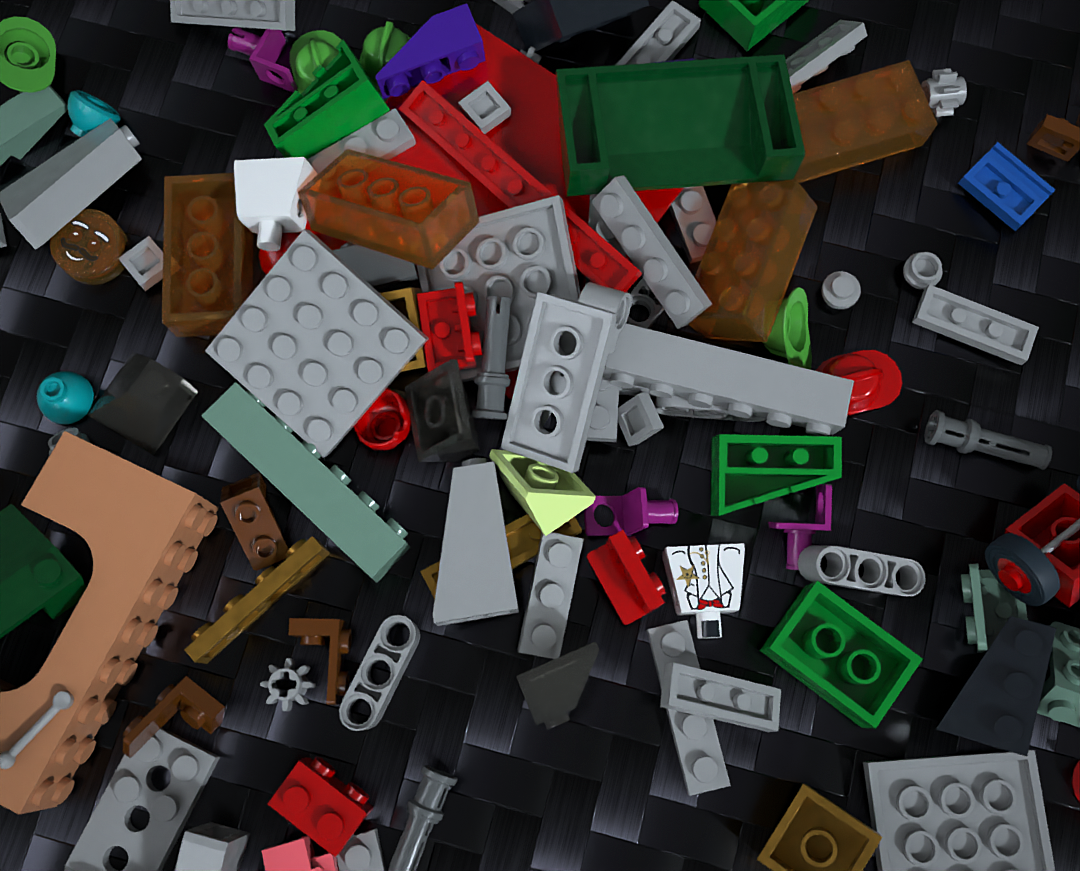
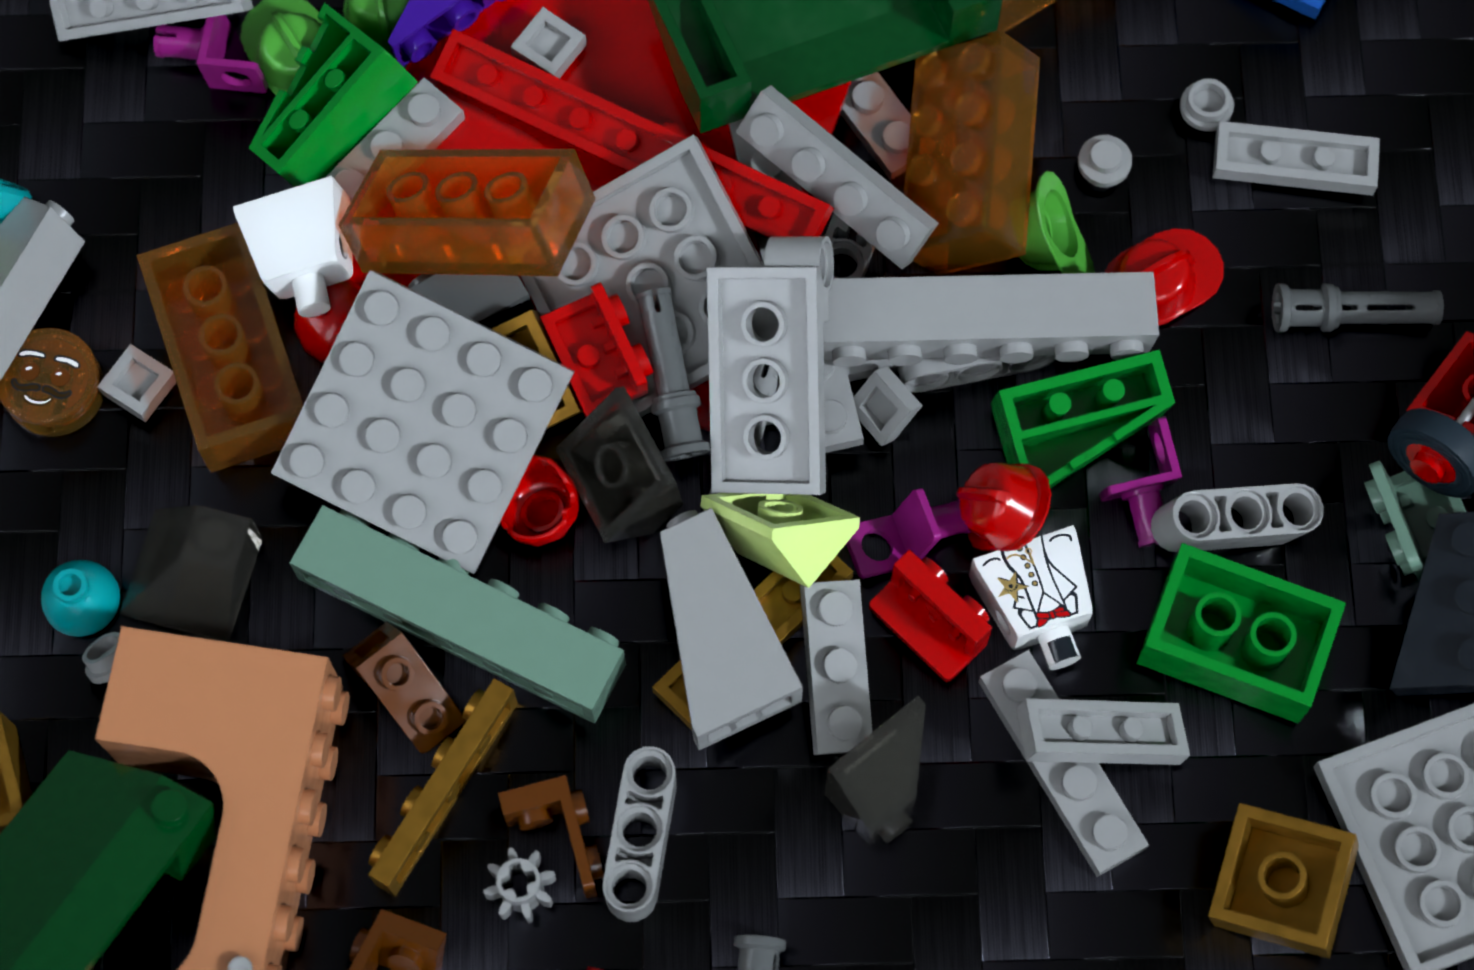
camera: 15 degrees left, 5 degrees down
none -> red piece [956,462,1051,552]

